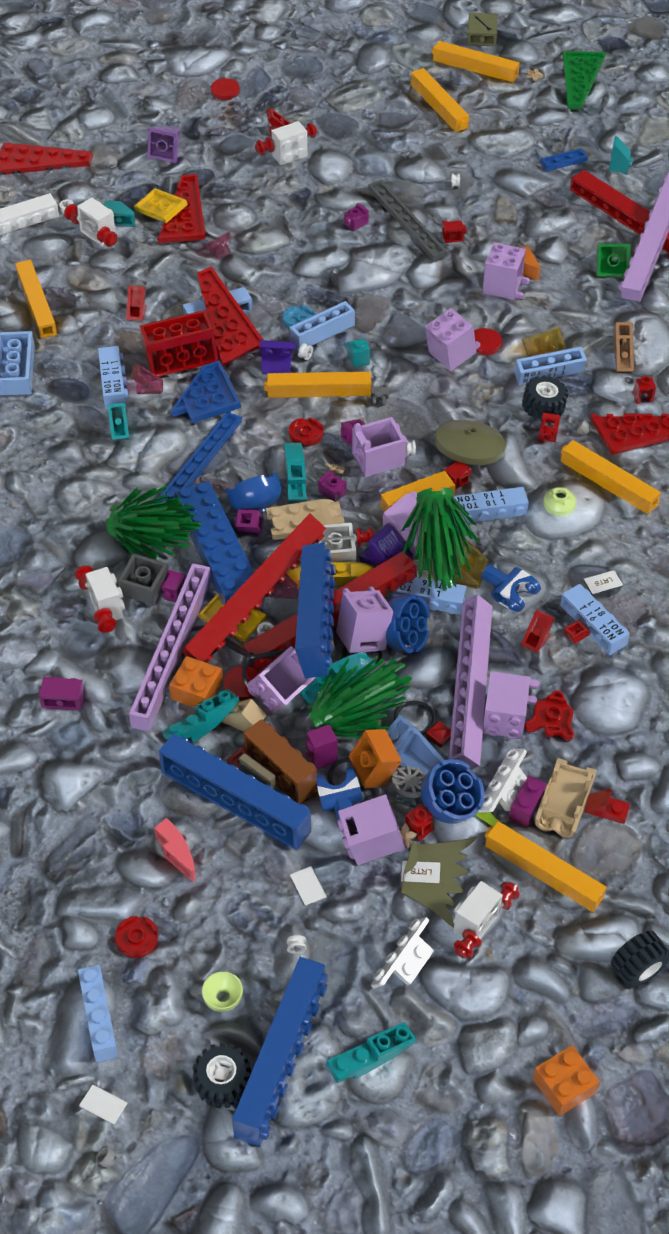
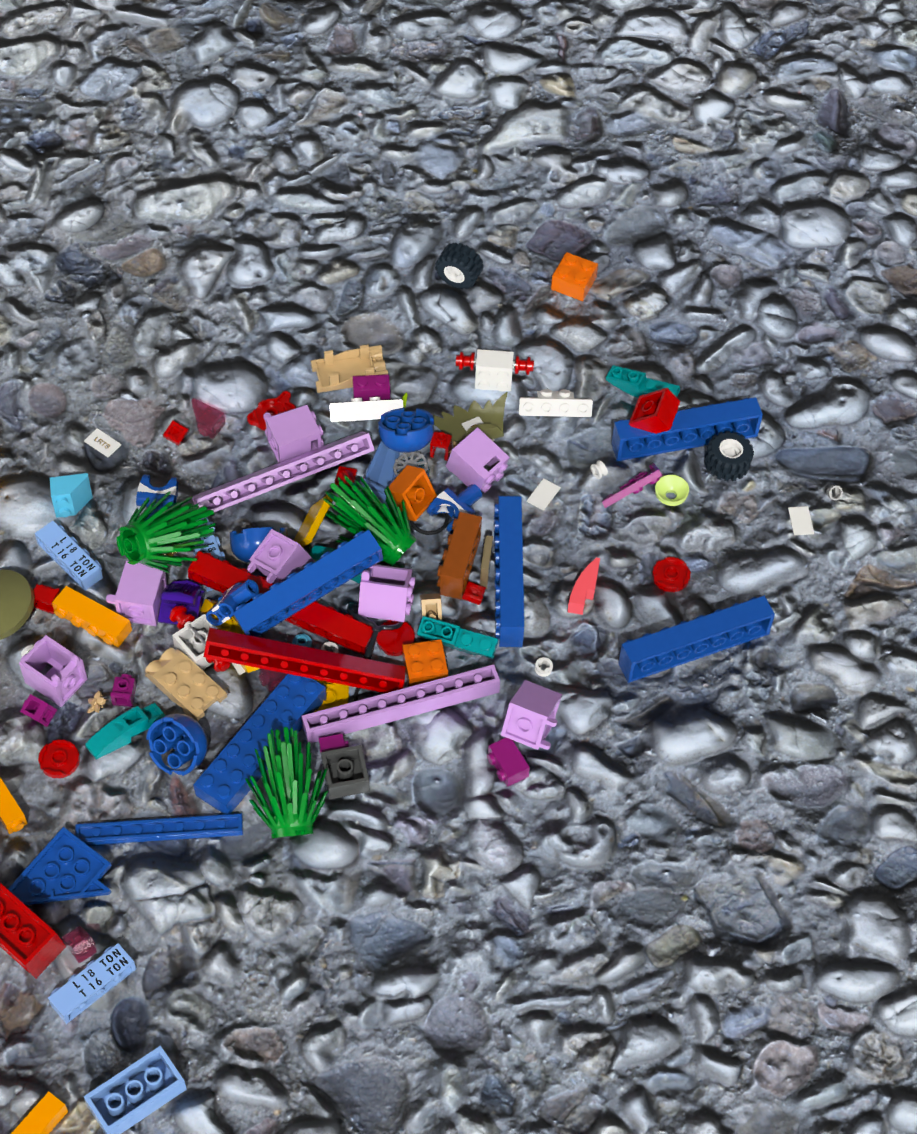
camera: 125 degrees left, 5 degrees up
white brick [75,566,125,633] -> none
light blue brick [78,965,118,1062] -> none
teal slope [107,403,129,440] -> none
magenta brick [234,510,264,535] -> none
magenta brick [305,724,338,770] -> none
light orange brick [485,821,607,913] -> none
red slope [521,610,555,653] -> none
yellowish green piece [543,487,576,516] -> none
light blue brick [560,584,630,656] -> none
red slope [584,789,630,824] -> none
none -> medium azure slope [50,473,93,518]
none -> clear pink slope [191,398,225,439]
none -> blue connector [206,579,259,626]
none -> medium azure plate [292,634,312,648]
none -> yellow tile [293,495,333,548]
none -> lavender container [501,680,562,750]
none -> white bush [535,657,553,677]
none -> magenta wing [601,463,662,508]
none -> blue brick [618,595,775,683]
none -> red slope [629,388,680,434]

